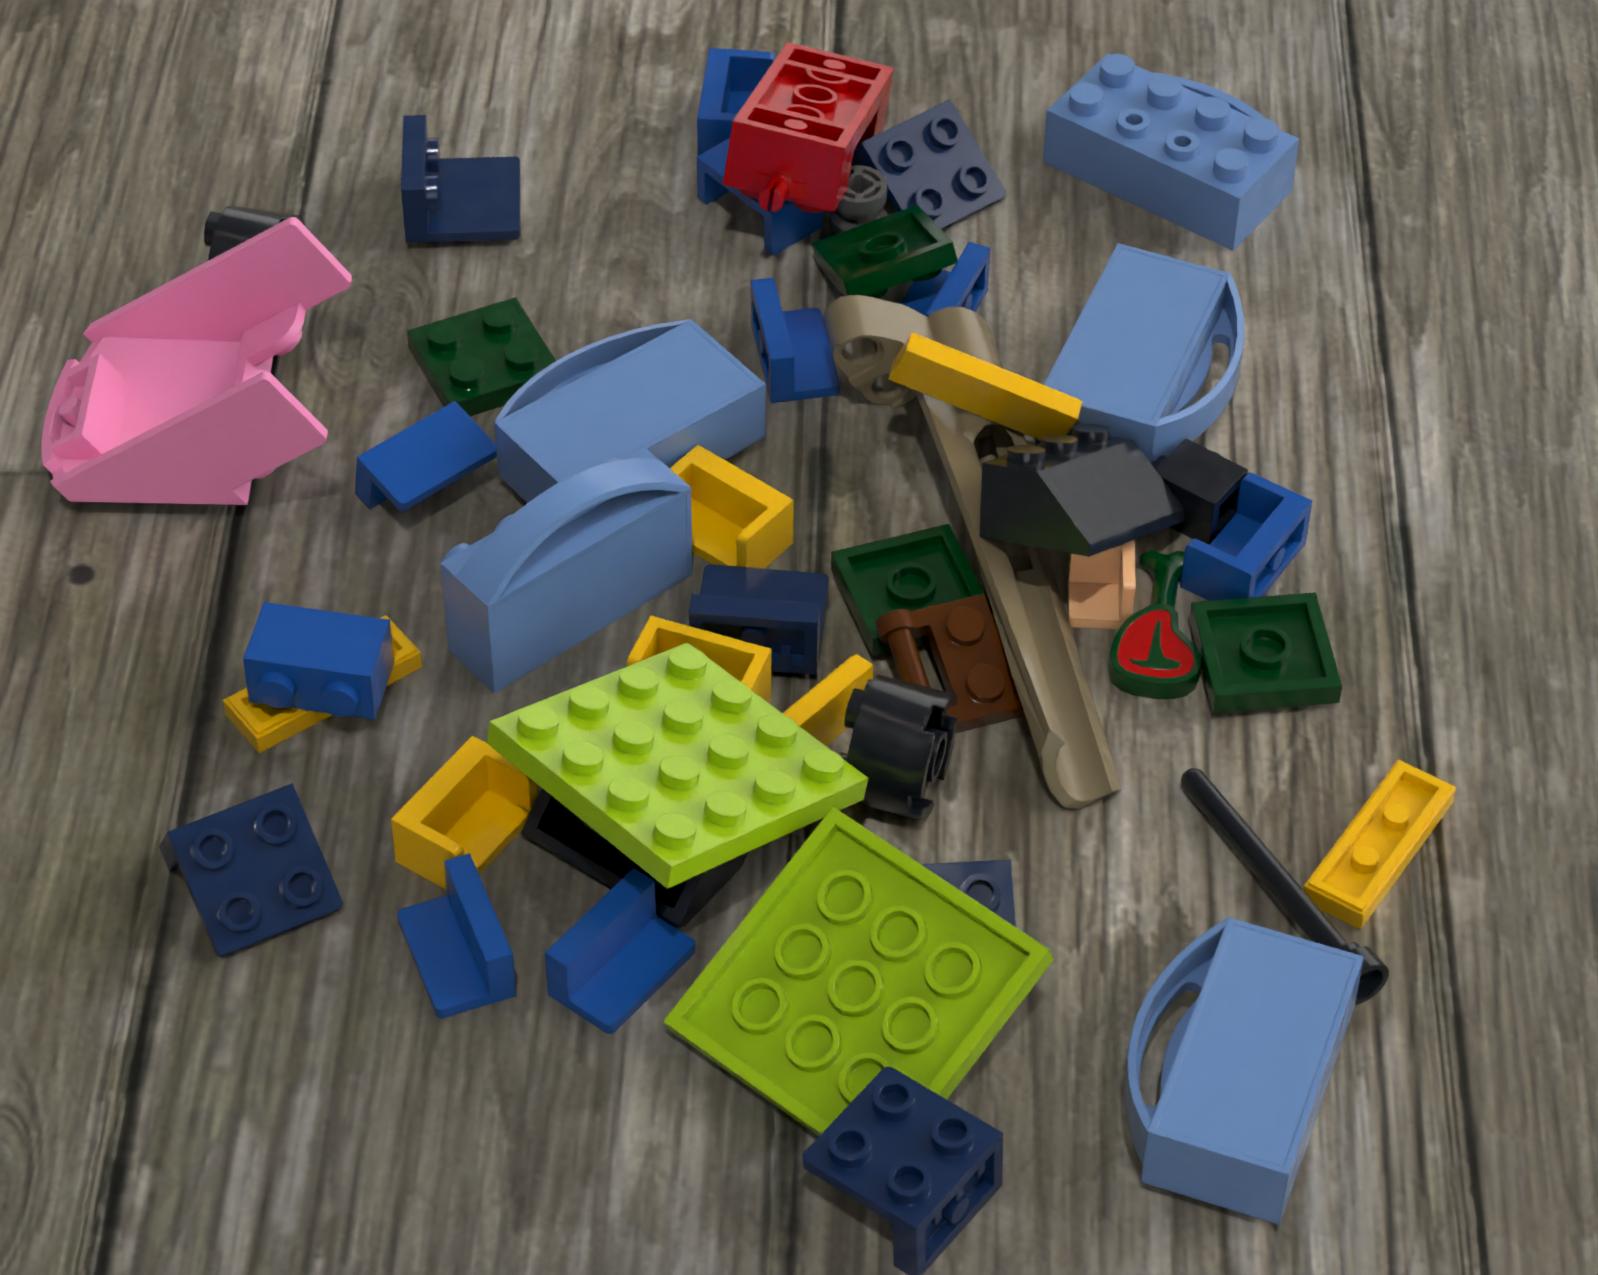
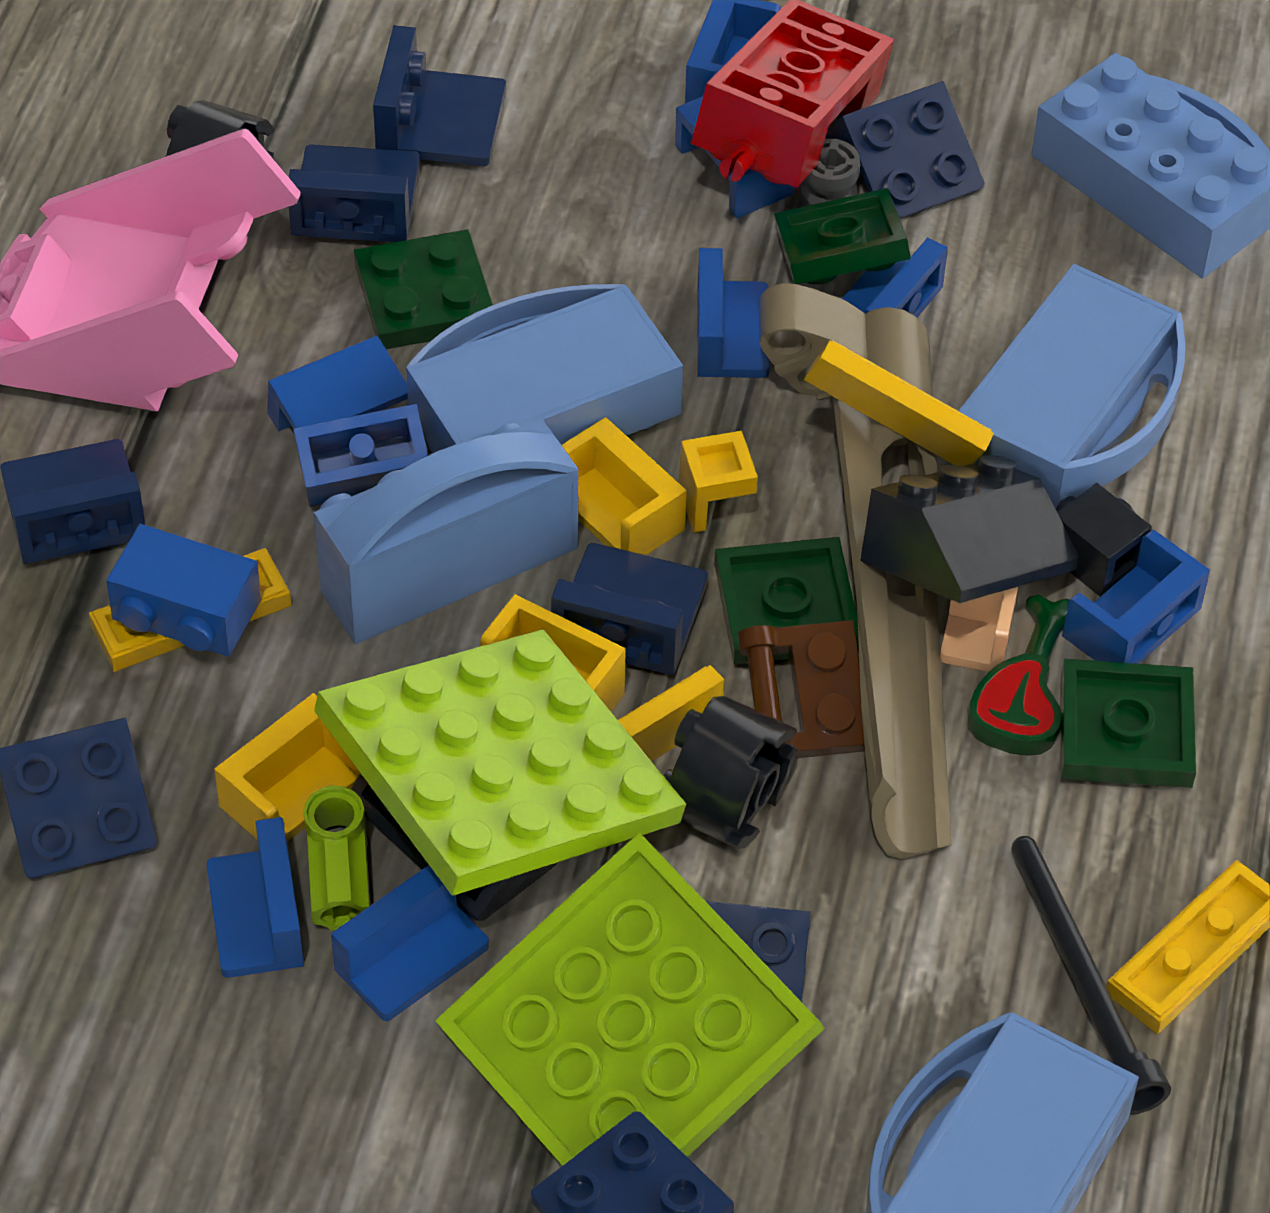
camera: 10 degrees right, 5 degrees up
none -> dark blue bracket [0,439,145,564]
none -> dark blue bracket [289,144,420,242]
none -> blue brick [293,404,428,507]
none -> lime piece [303,785,370,931]
none -> yellow panel [679,430,758,533]

